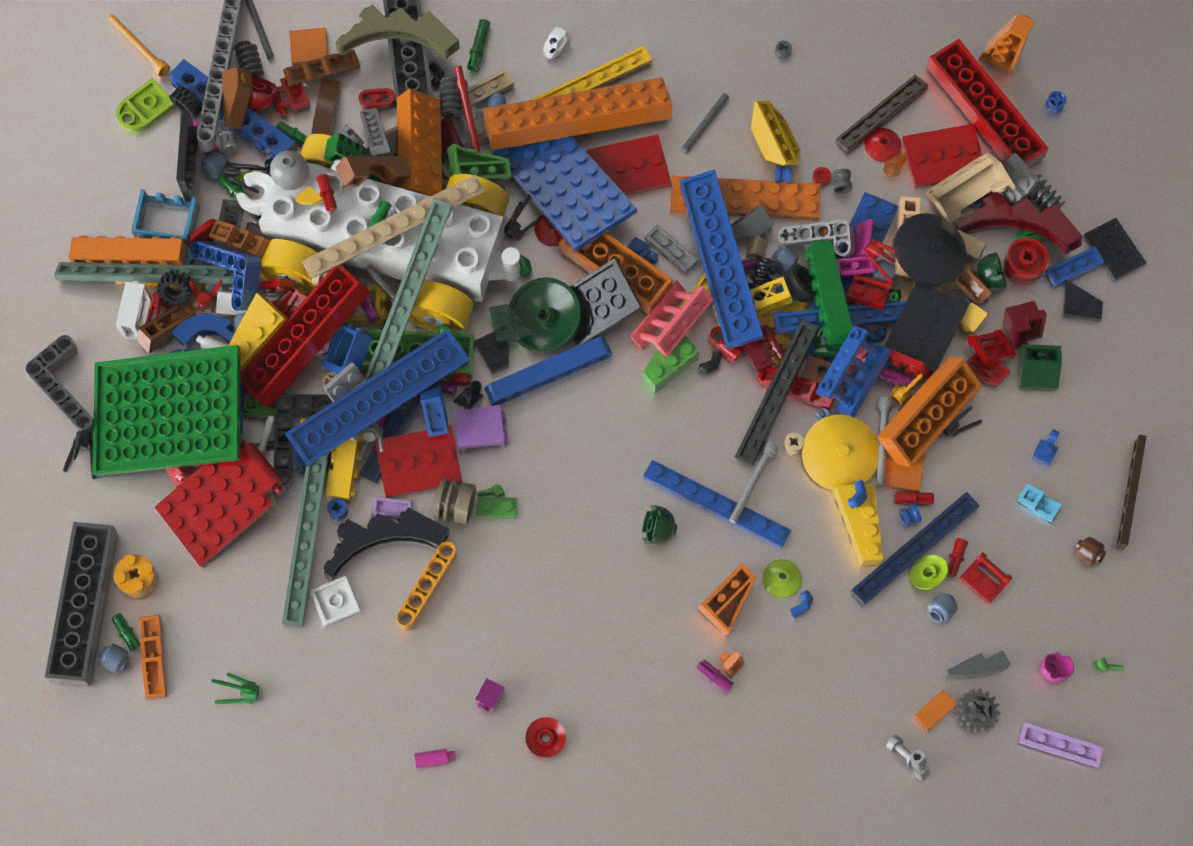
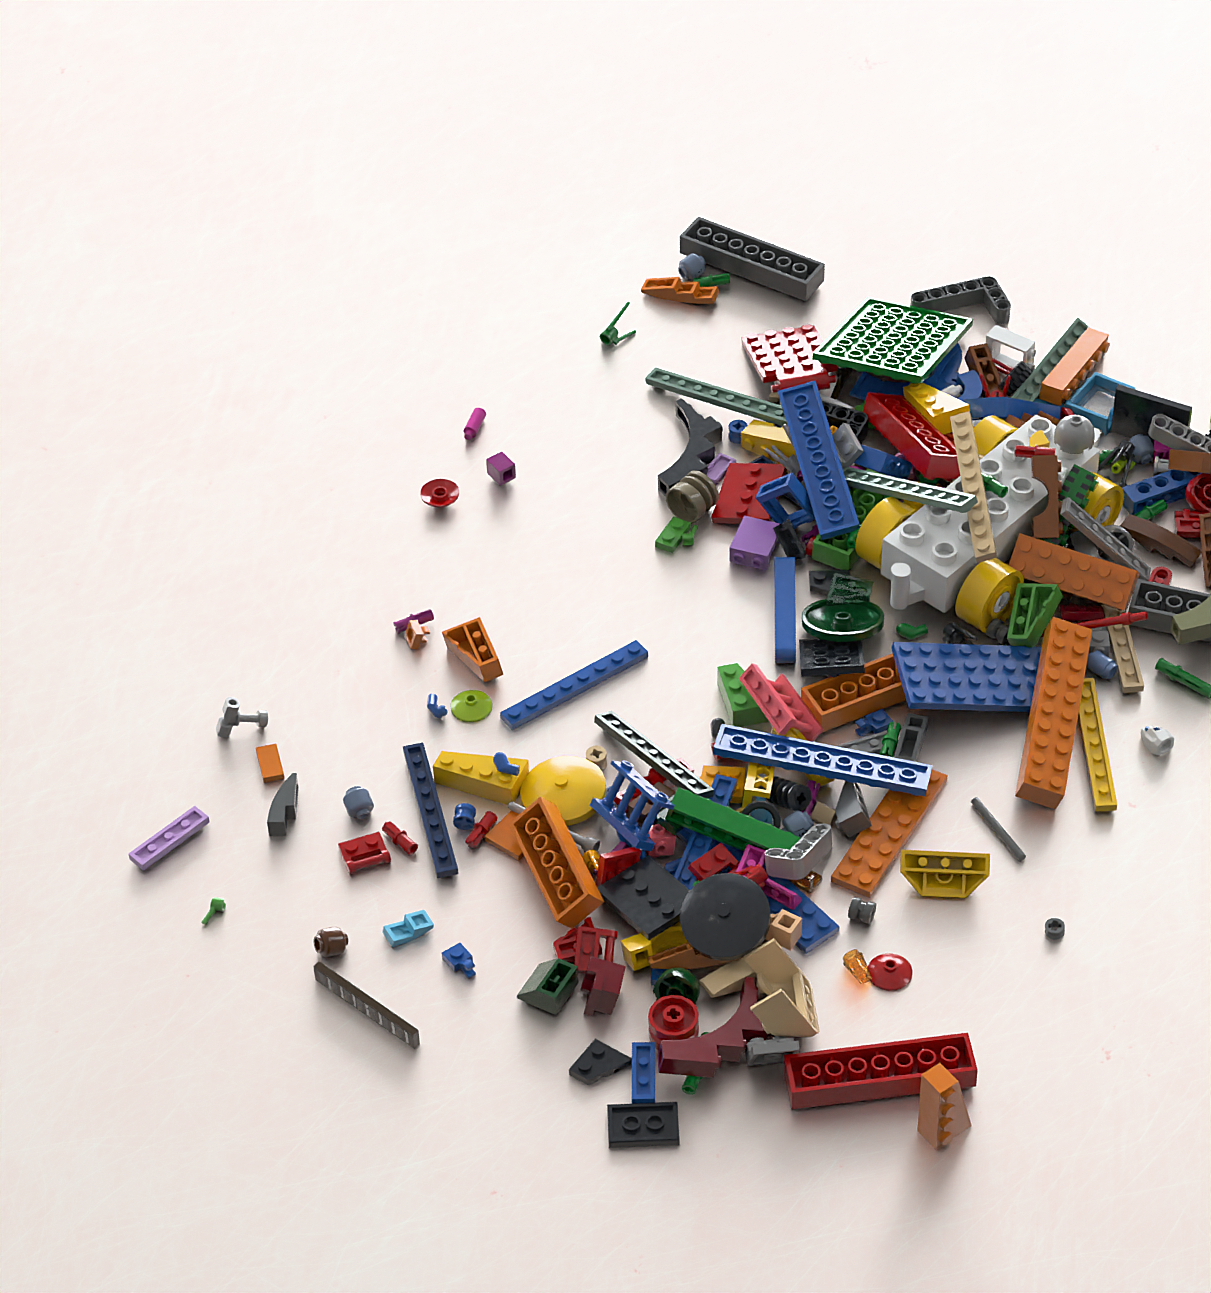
camera: 120 degrees right, 25 degrees down
black plant [63,431,96,479] -> none
light orange brick [114,554,158,599] -> none
white tile [309,575,362,627] -> none
light orange beam [397,542,457,631] -> none
black arm [429,61,445,88] -> none
dark grey piece [439,76,462,118] -> none
red plate [586,134,672,196] -> none
dark green cylinder [642,505,677,545] -> none
light grey piece [729,441,779,524] -> none
dark red plate [741,324,785,373] -> none
blue wheel [775,165,791,184] -> none
red tile [812,167,831,187] -> none
dark brown tile [836,75,928,153] -> none
red plate [901,124,983,189] -> none
lime dish [909,555,948,590] -> none
black plant [943,406,982,437] -> none
dark grey gear [955,688,1001,733] -> none
dark grey piece [1030,174,1065,210] -> none
dark pink hair [1041,652,1074,683] -> none
blue wheel [1045,91,1067,114] -> none
none -> green pin [879,722,902,757]
none -> dark grey slope [894,713,928,762]

